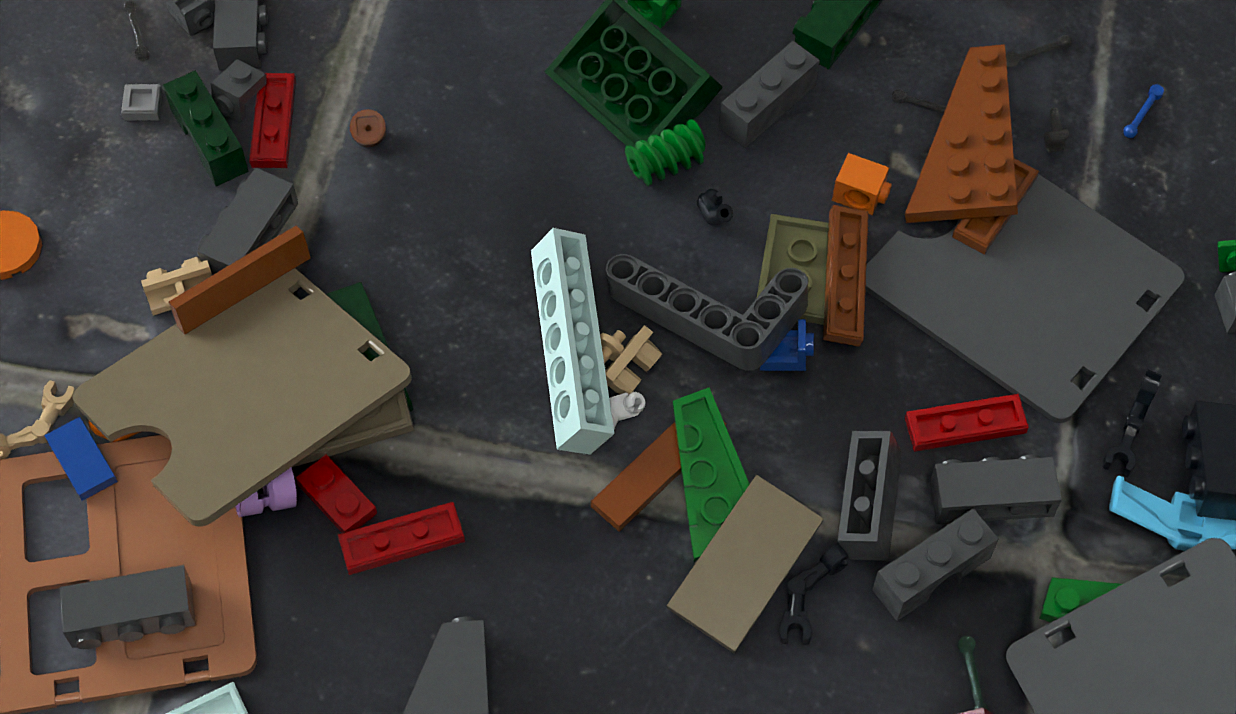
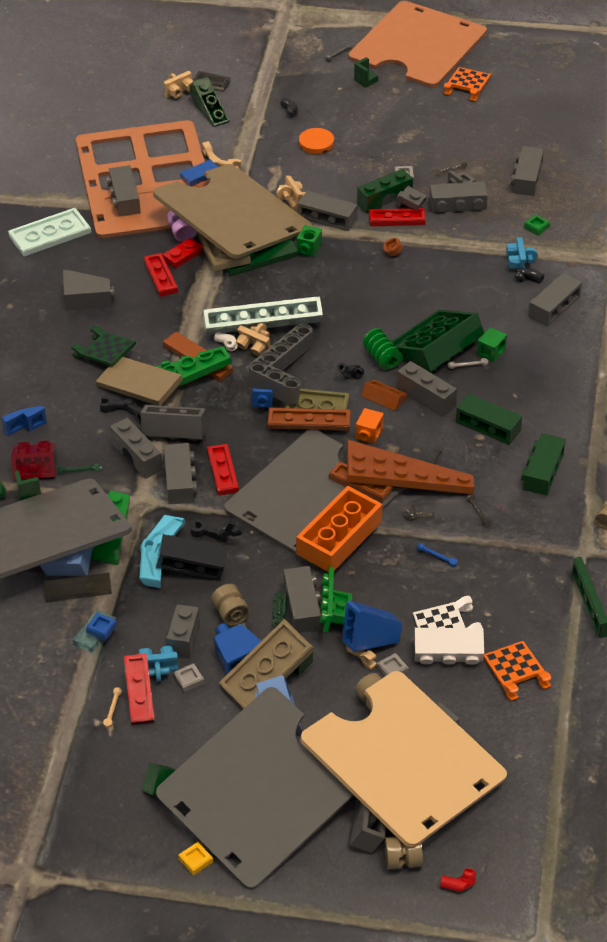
camera: 90 degrees right, 15 degrees down
dark orange tile [169,225,311,335] -> none
none -> dark green flag [71,325,136,367]
none -> orange brick [296,486,383,572]
none -> green brick [297,225,322,257]
none -> dark orange slope [362,380,408,410]
none -> light grey hinge [448,358,488,369]

